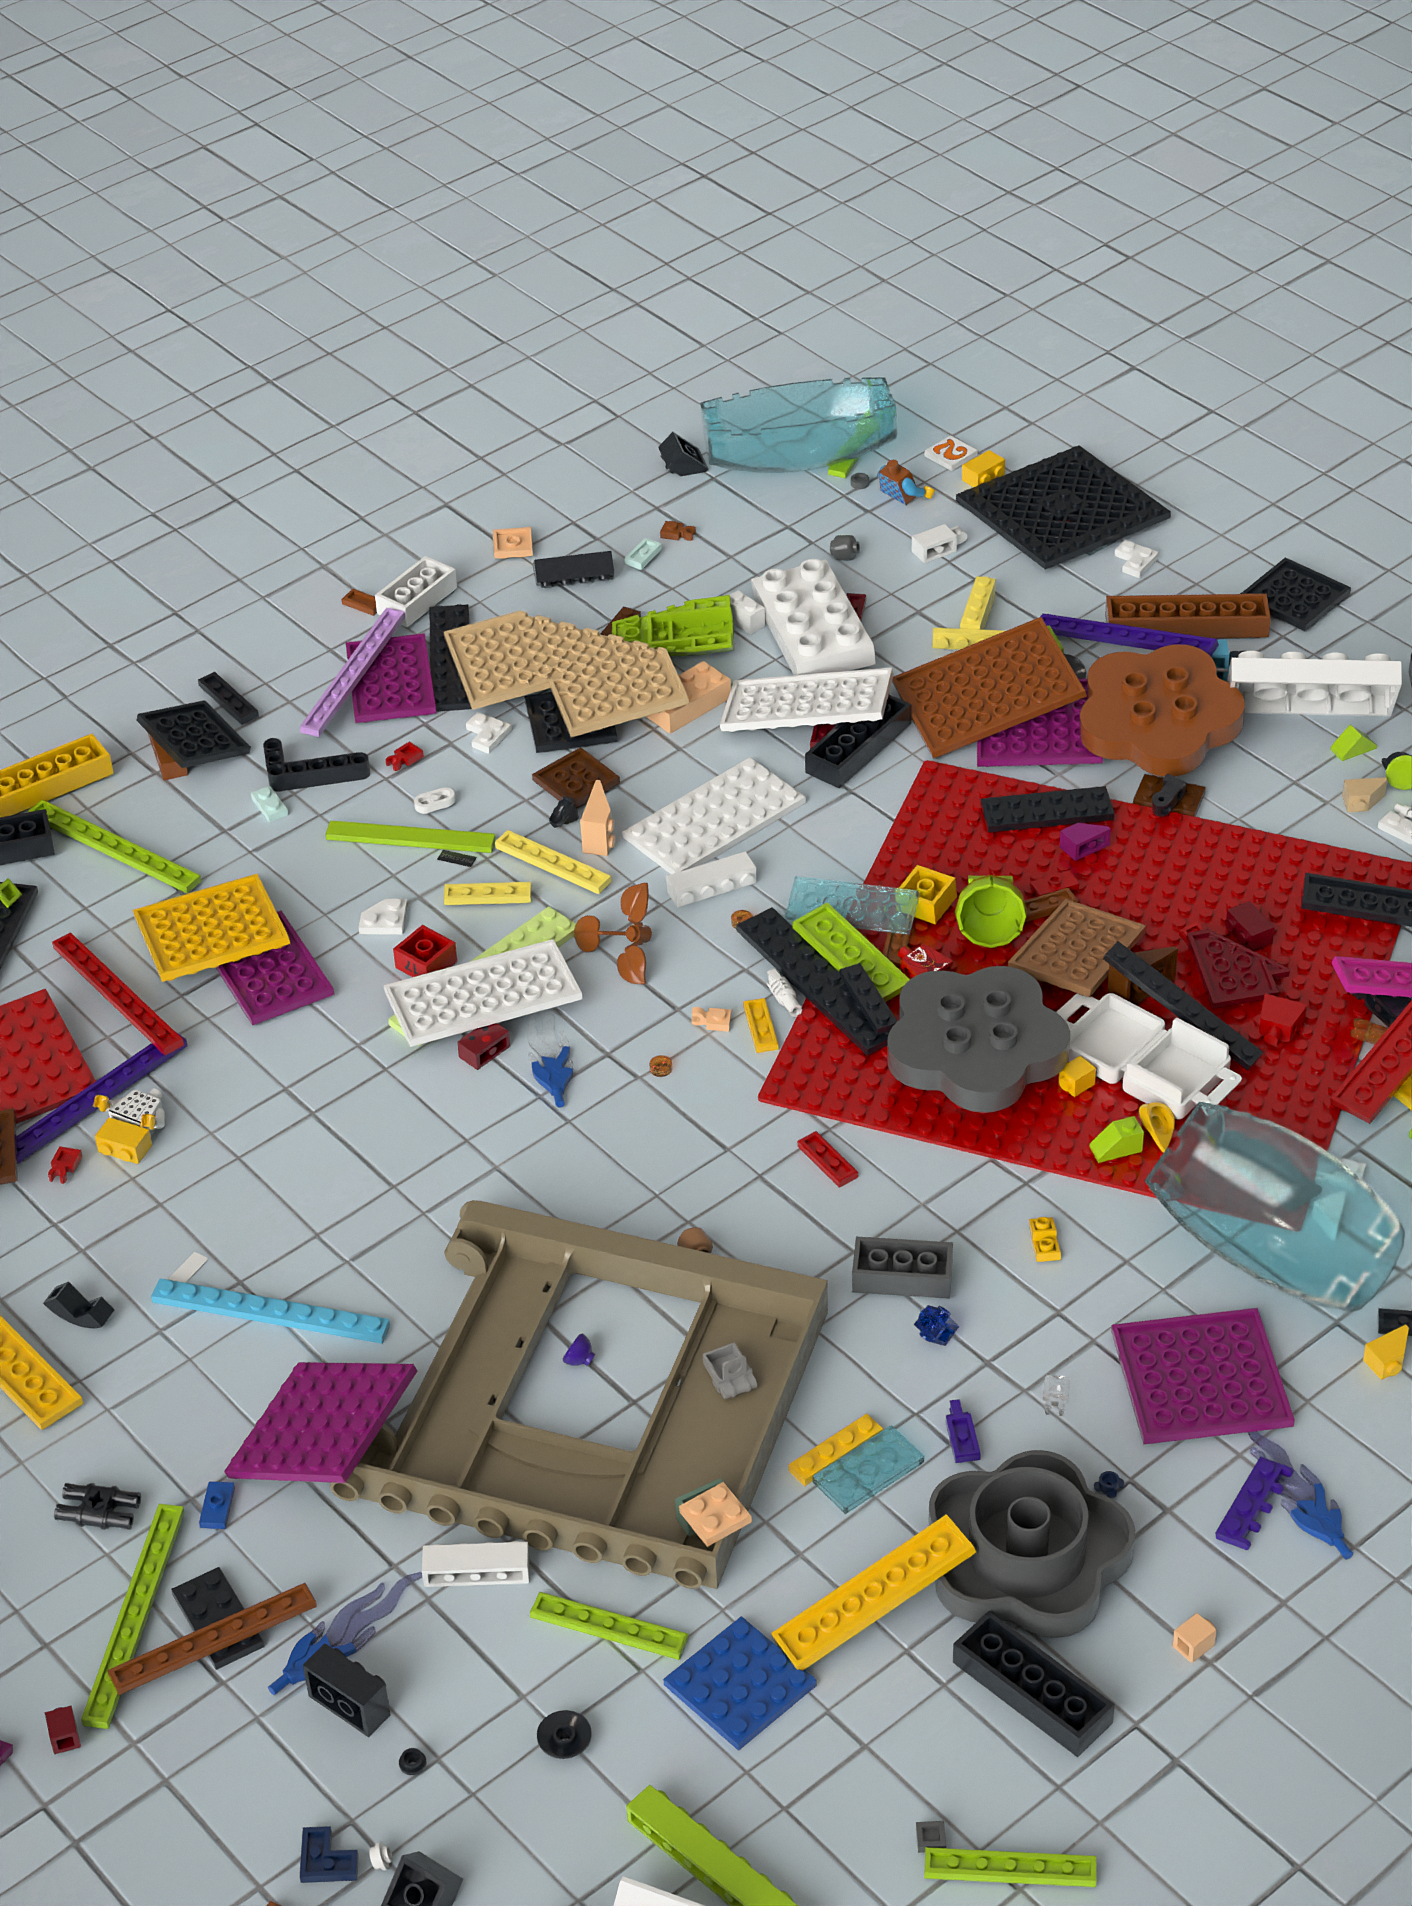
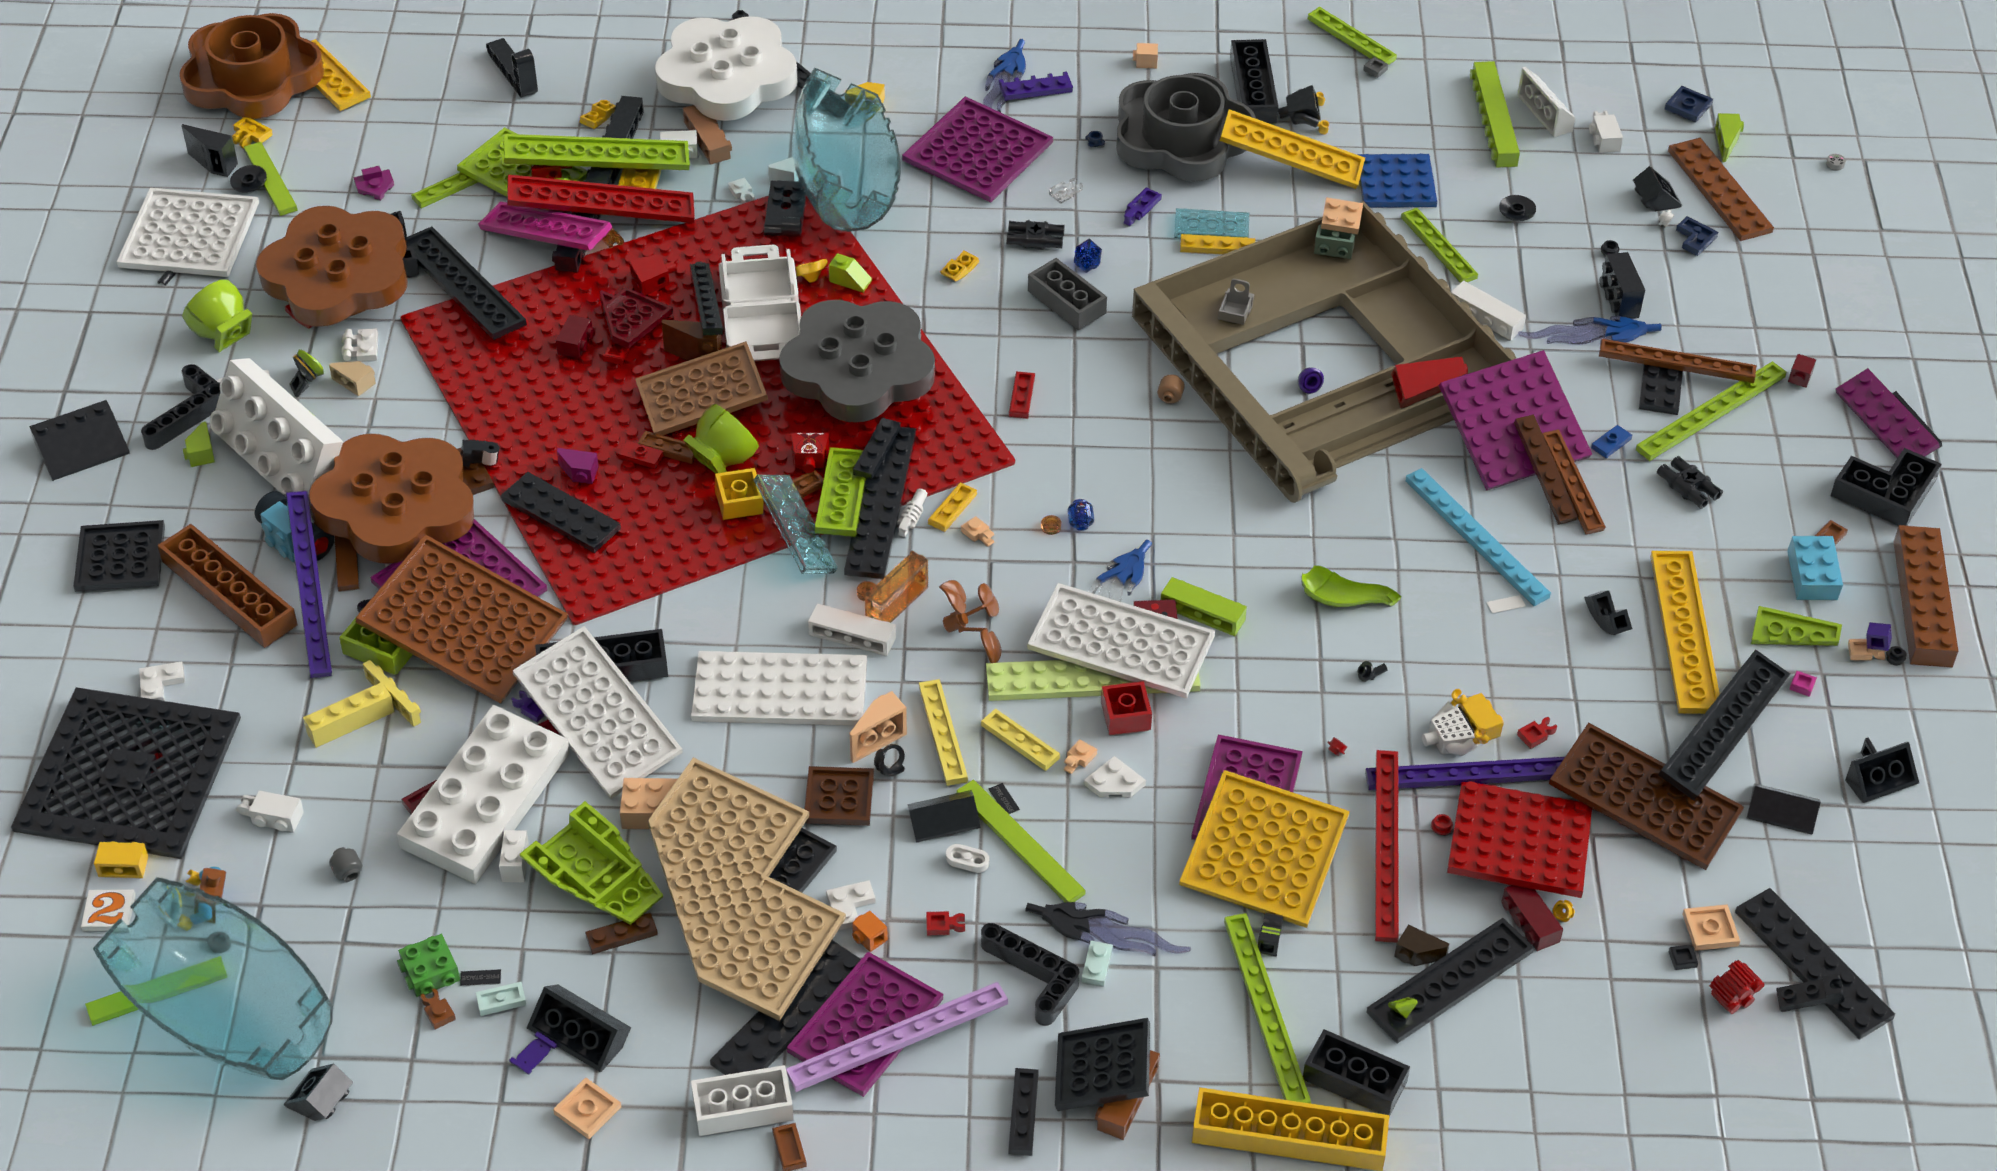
camera: 140 degrees left, 5 degrees up
none -> bright green brick [397,933,460,997]
none -> black sticker [460,969,501,986]
none -> dark purple piece [509,1031,557,1075]
none -> orange brick [852,910,888,952]
none -> clear orange door [865,551,928,623]
none -> black slope [907,790,981,843]
none -> black pin [1006,220,1065,250]
none -> piece [1025,902,1191,956]
none -> light nougat plate [1064,739,1097,774]
none -> clear blue head [1067,499,1095,531]
none -> lime brick [1161,577,1247,636]
none -> black leg [1258,912,1283,957]
none -> black torso [1278,85,1329,135]
none -> lime animal [1301,565,1401,607]
none -> red plate [1327,737,1347,756]
none -> black plate [1357,661,1388,682]
none -> red slope [1391,357,1468,408]
none -> dark brown slope [1394,924,1449,966]
none -> red plate [1431,814,1453,835]
none -> reddish brown plate [1514,414,1578,525]
none -> dark orange tile [1542,429,1606,535]

